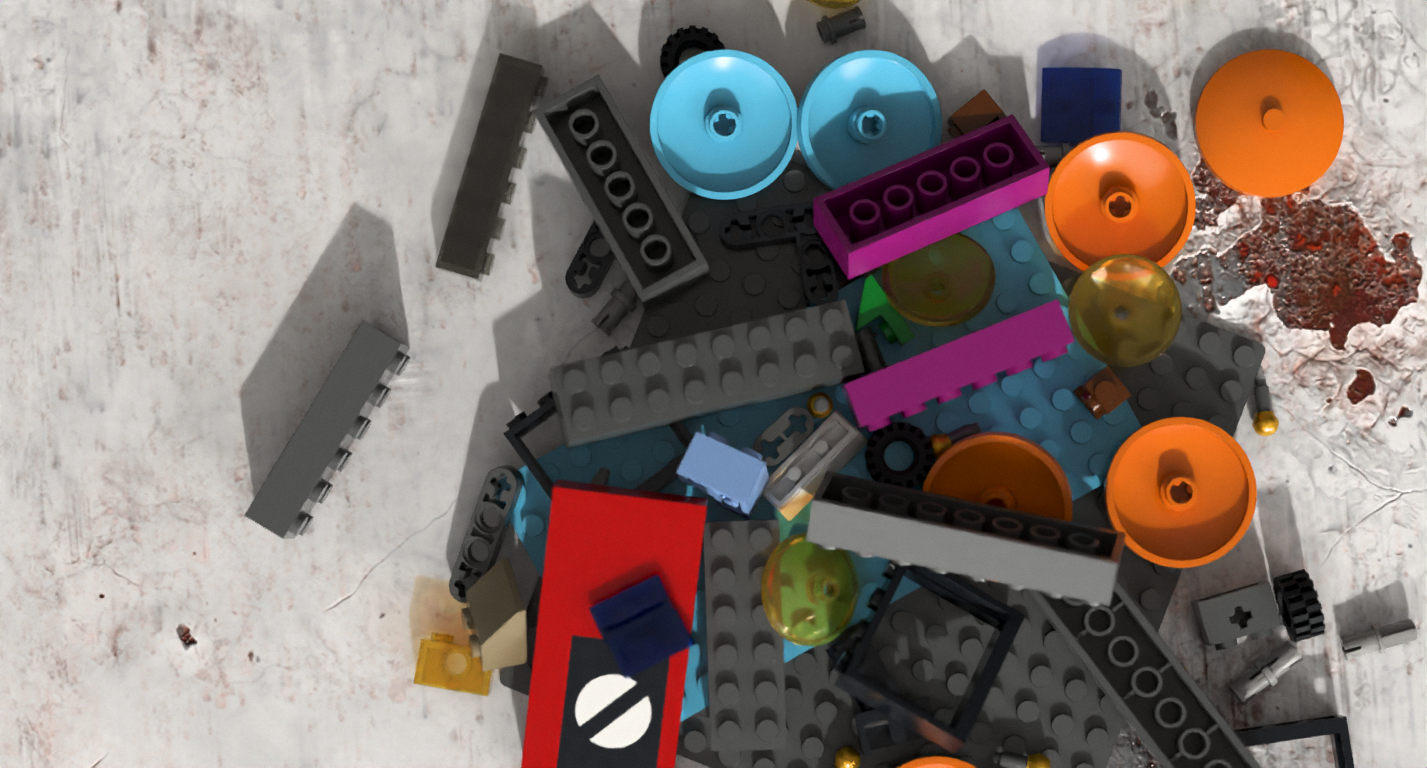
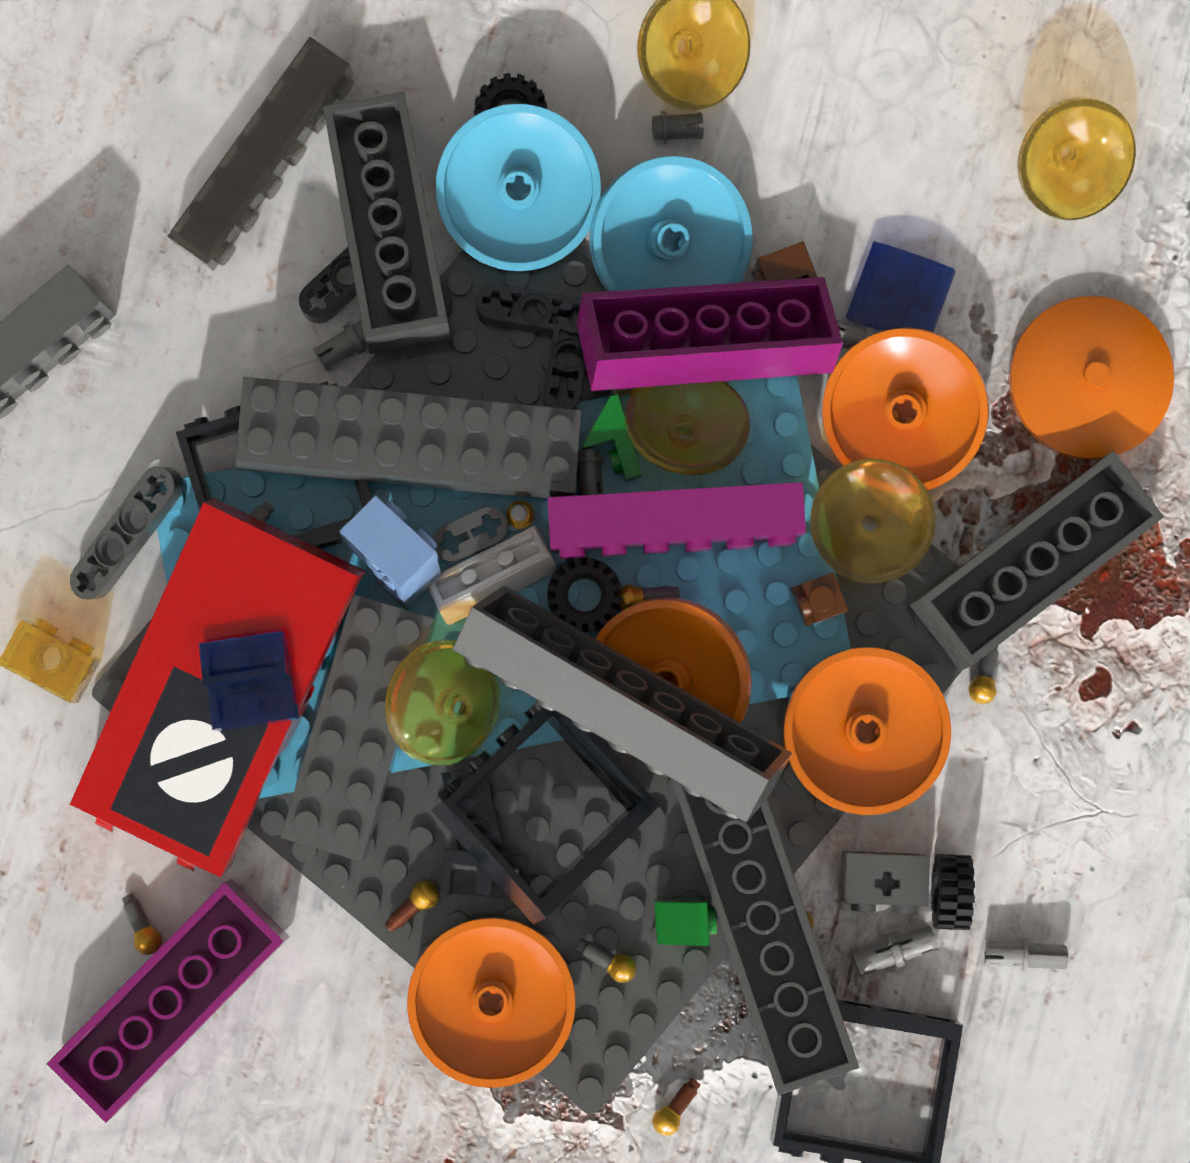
camera: 15 degrees right, 0 degrees up
dark tan slope [461,557,528,672] -> none
none -> green slope [654,896,717,946]
none -> dark grey brick [910,451,1164,671]

